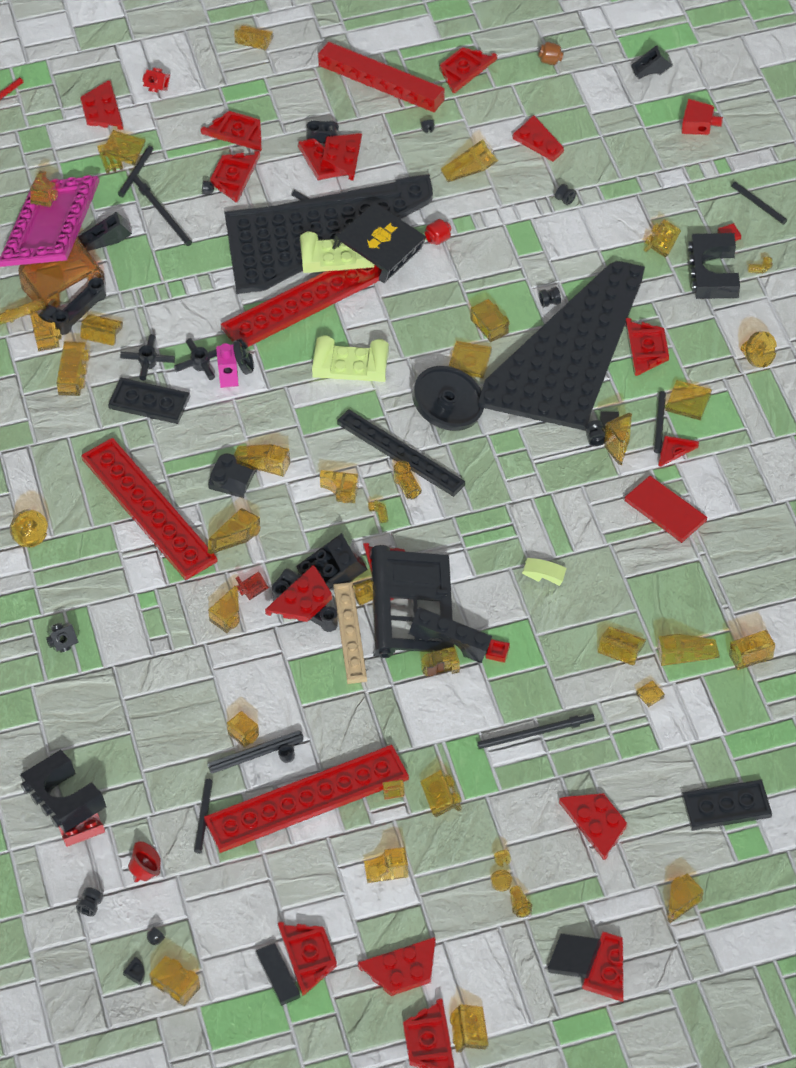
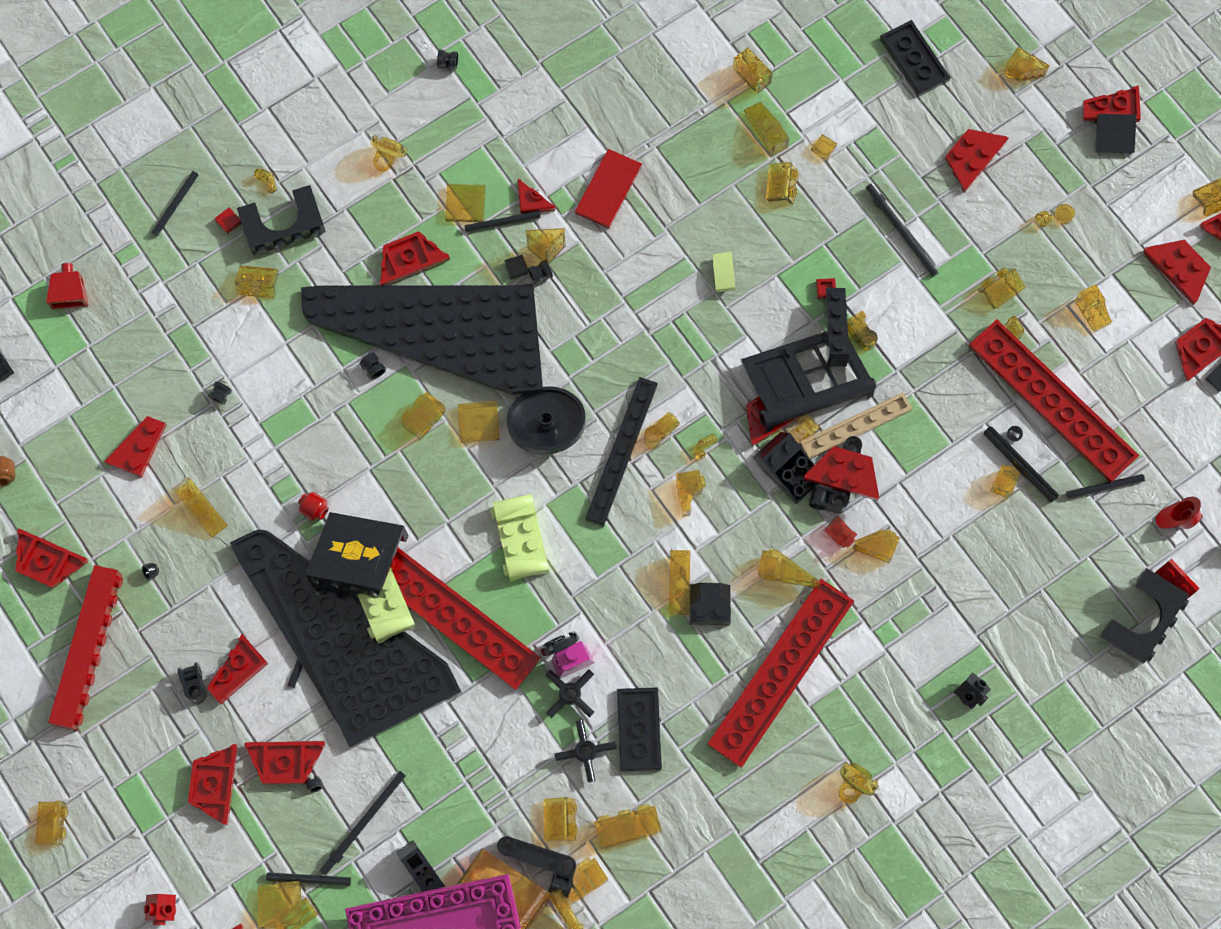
camera: 110 degrees left, 20 degrees up
red wing [322,133,362,181] -> none
clear yellow cone [509,886,532,918] -> none

